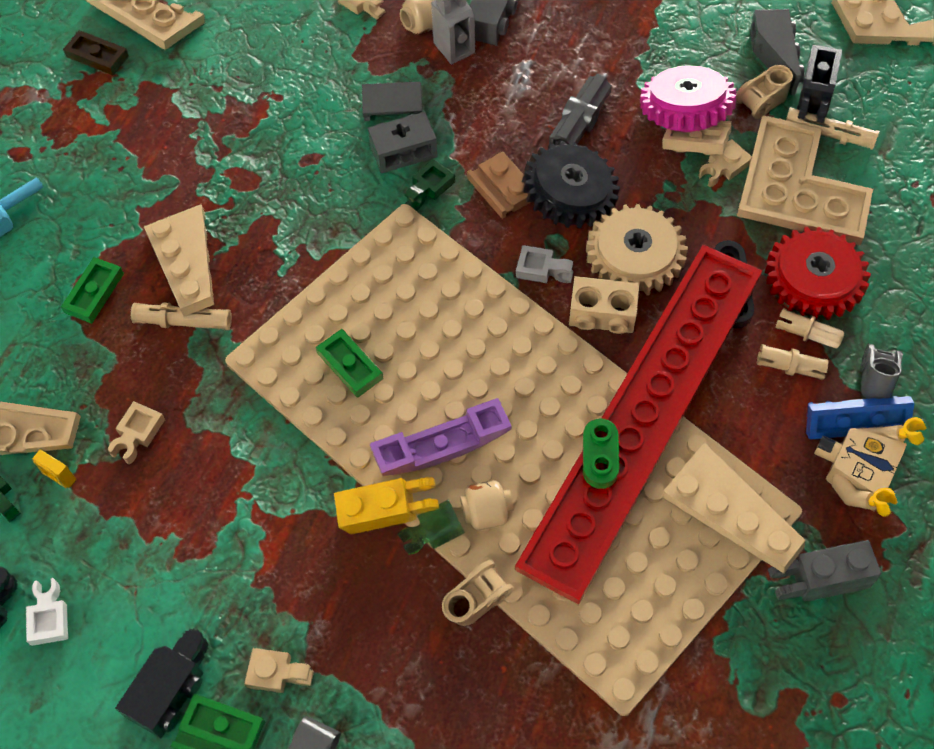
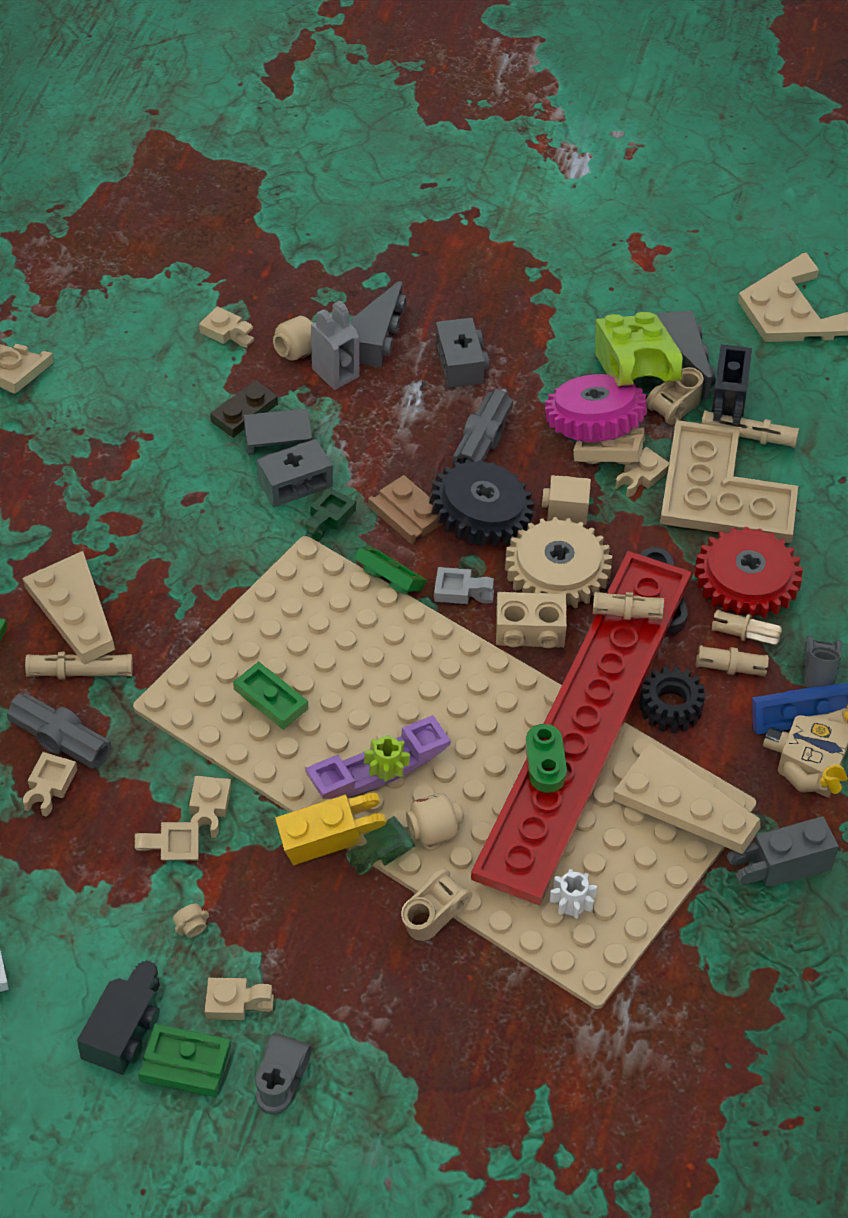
camera: 10 degrees left, 10 degrees down
none -> dark grey piece [7,693,111,769]
none -> tan plate [135,822,199,861]
none -> tan plate [173,903,209,938]
none -> tan plate [189,776,231,838]
none -> dark brown plate [210,380,278,438]
none -> green plate [354,547,427,594]
none -> lime gear [364,735,410,782]
none -> dark grey brick [435,318,489,388]
none -> tan brick [542,475,591,525]
none -> white gear [549,869,597,919]
none -> tan pin [593,592,664,620]
none -> lime brick [595,312,683,386]
none -> black tyre [639,666,705,733]

